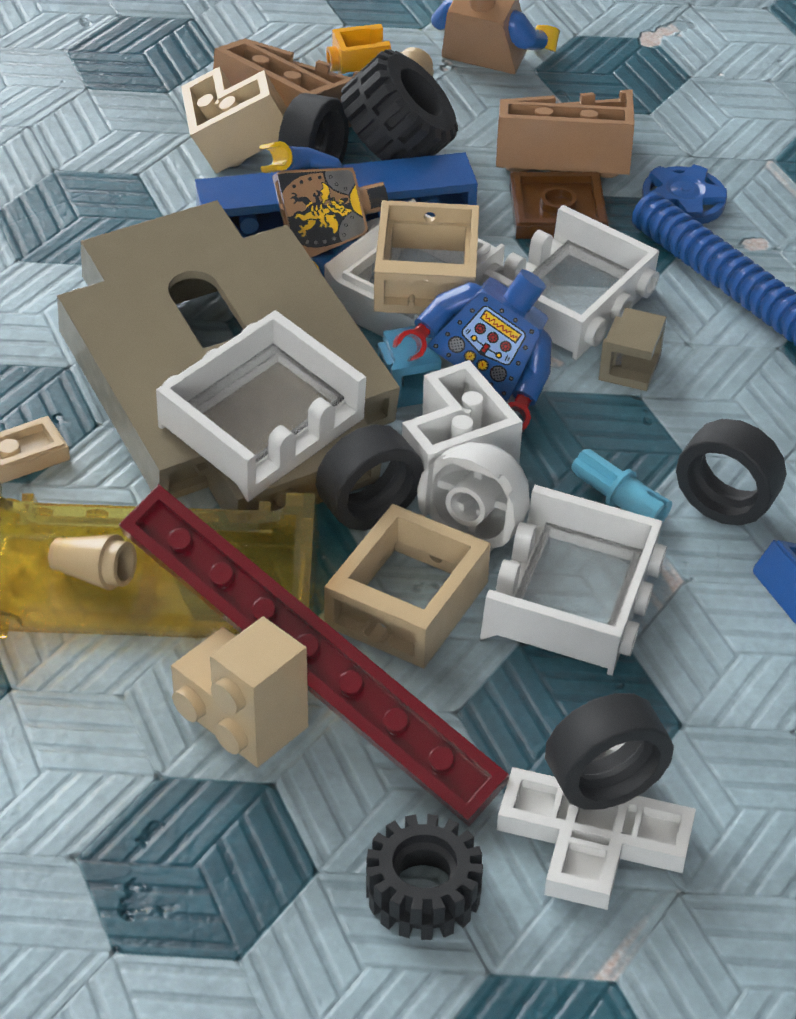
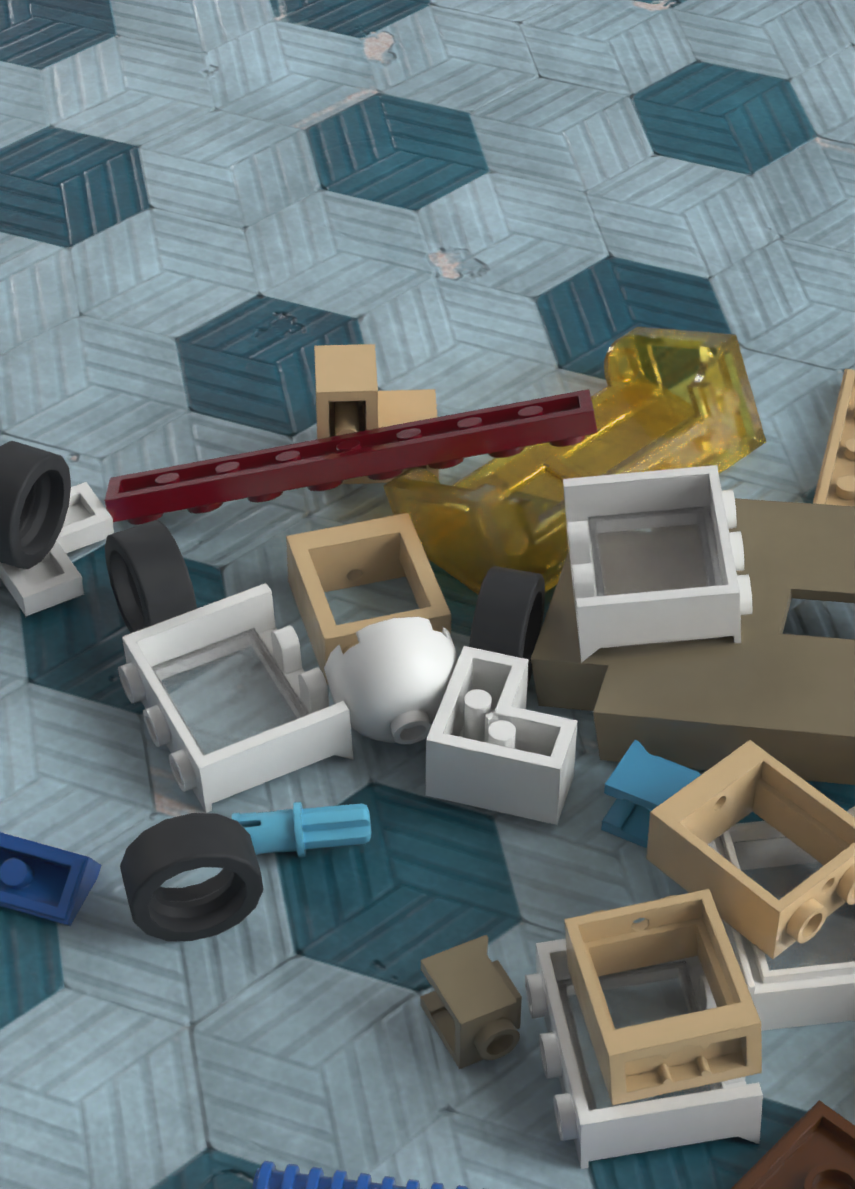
camera: 135 degrees right, 0 degrees up
tan cone [48,534,137,590] -> none
black tyre [366,814,483,940] -> none
blue torso [393,269,552,432] -> none
none -> black tyre [105,520,197,633]
none -> tan window [564,889,762,1105]

